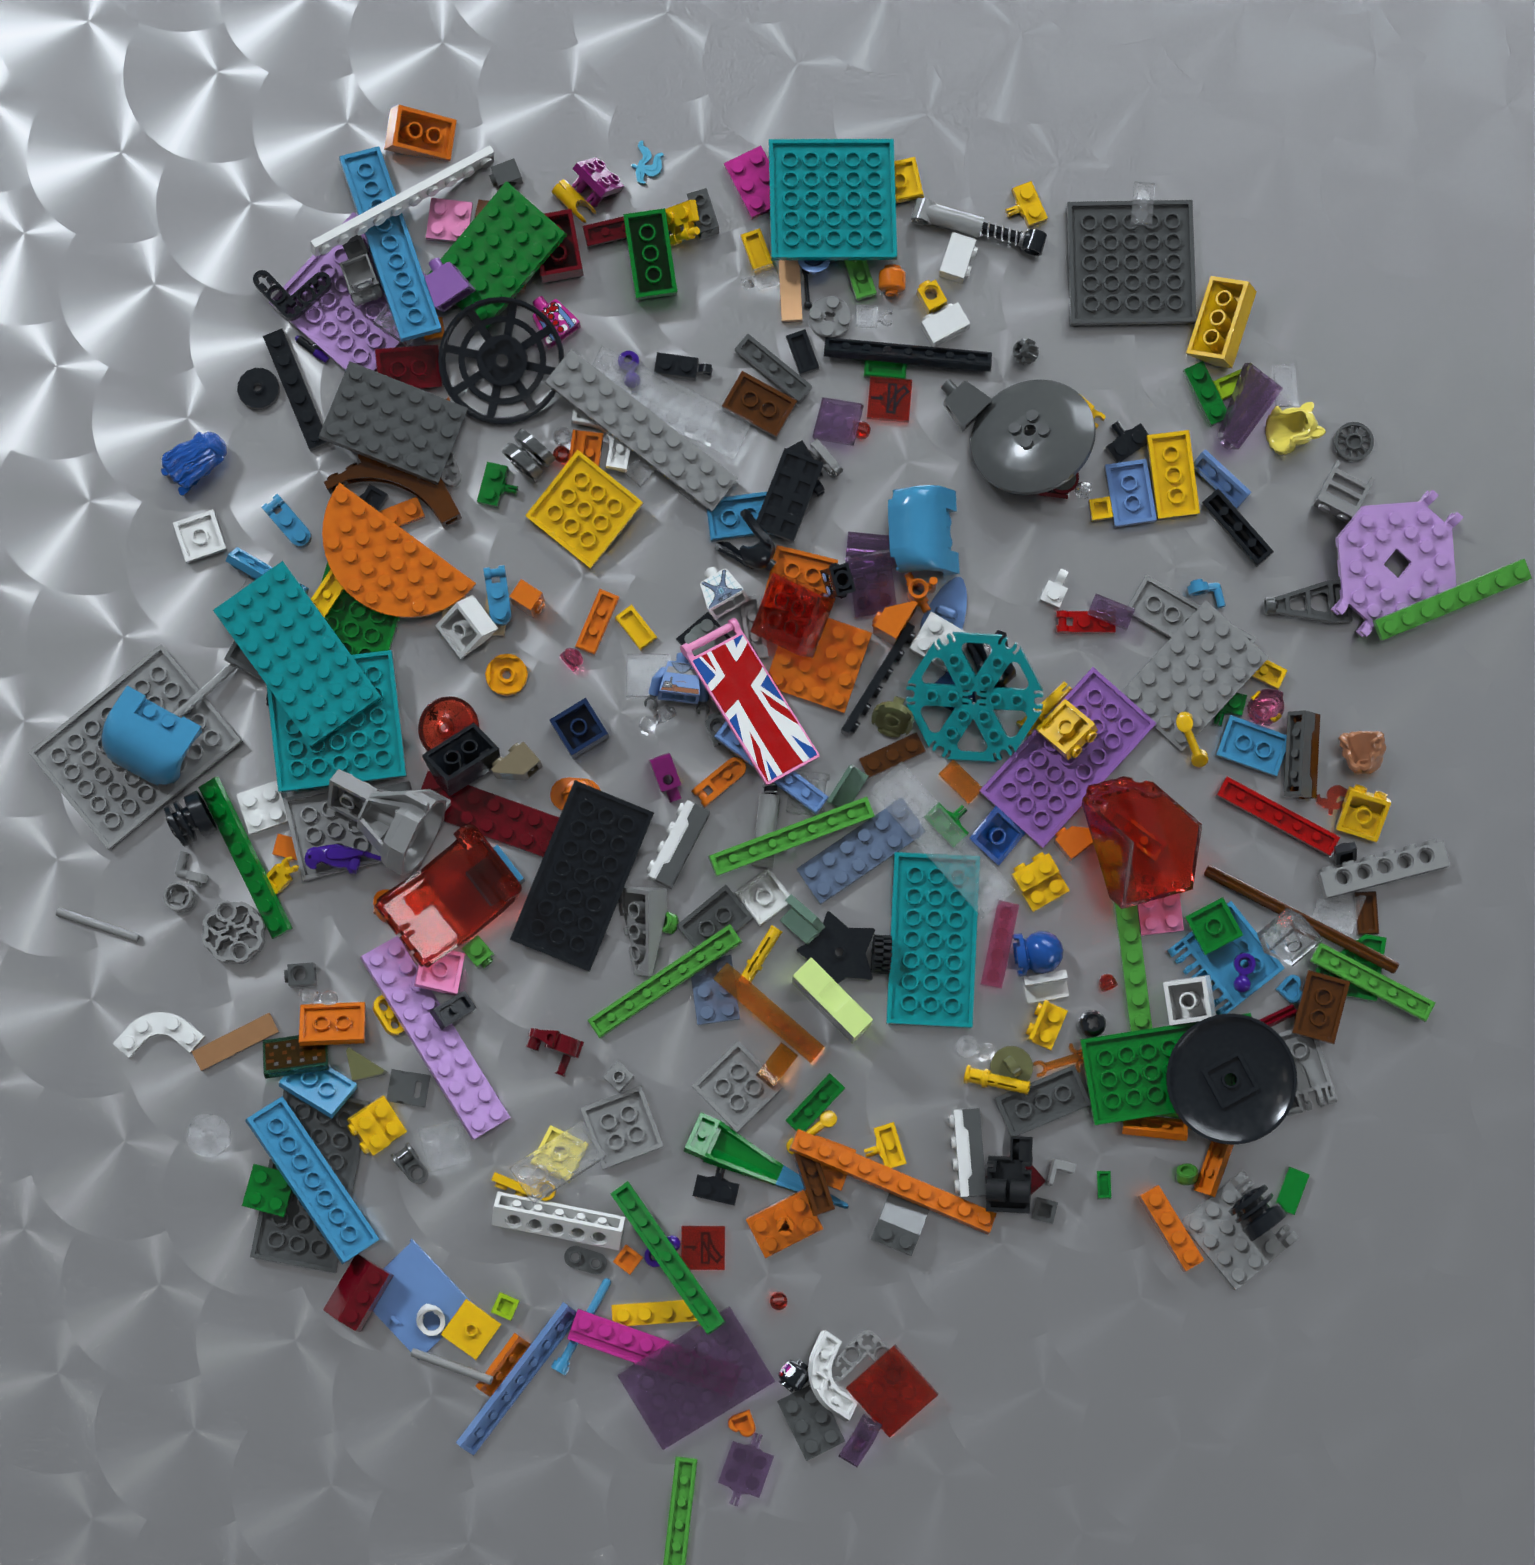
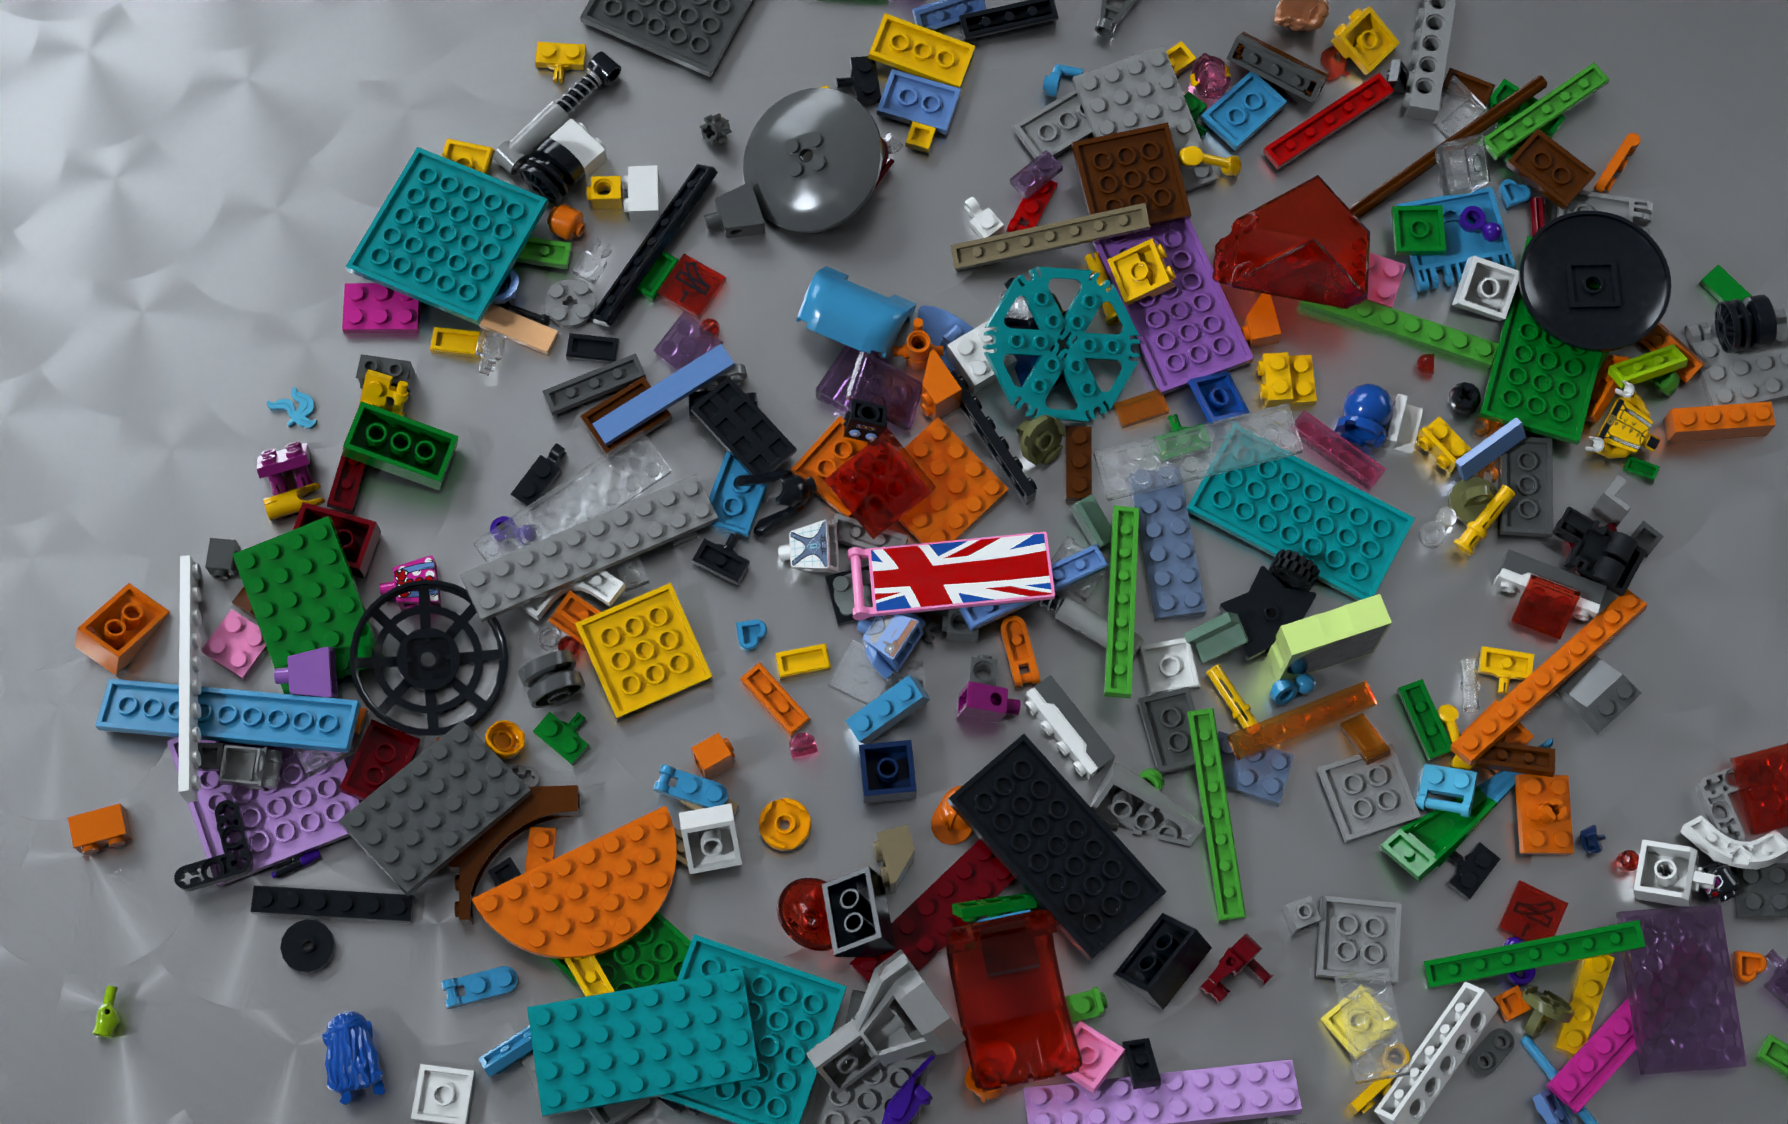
camera: 65 degrees left, 10 degrees down
none -> orange piece [67,803,133,855]
none -> lime piece [92,985,119,1038]
none -> light orange hair [485,720,525,760]
none -> black wheel [518,138,585,205]
none -> medium blue tile [593,344,735,446]
none -> black plate [692,533,750,585]
none -> dark azure tile [736,620,767,652]
none -> dark azure brick [845,675,930,744]
none -> dark tan plate [951,203,1151,271]
none -> green plate [952,893,1037,922]
none -> dark grey brick [970,655,998,686]
none -> reddish brown plate [1071,122,1192,226]
none -> black slope [1114,913,1212,1010]
none -> dark azure plate [1270,673,1315,705]
none -> medium azure plate [1416,764,1478,818]
none -> medium blue tile [1455,417,1526,481]
none -> clear pin [1460,658,1481,713]
none -> clear red plate [1511,574,1580,640]
none -> olive tile [1522,985,1575,1038]
none -> dark blue piece [1580,825,1606,853]
none -> yellow torso [1585,380,1660,459]
none -> orange plate [1593,133,1641,193]
none -> lime plate [1608,344,1688,389]
none -> white hinge [1633,839,1716,908]

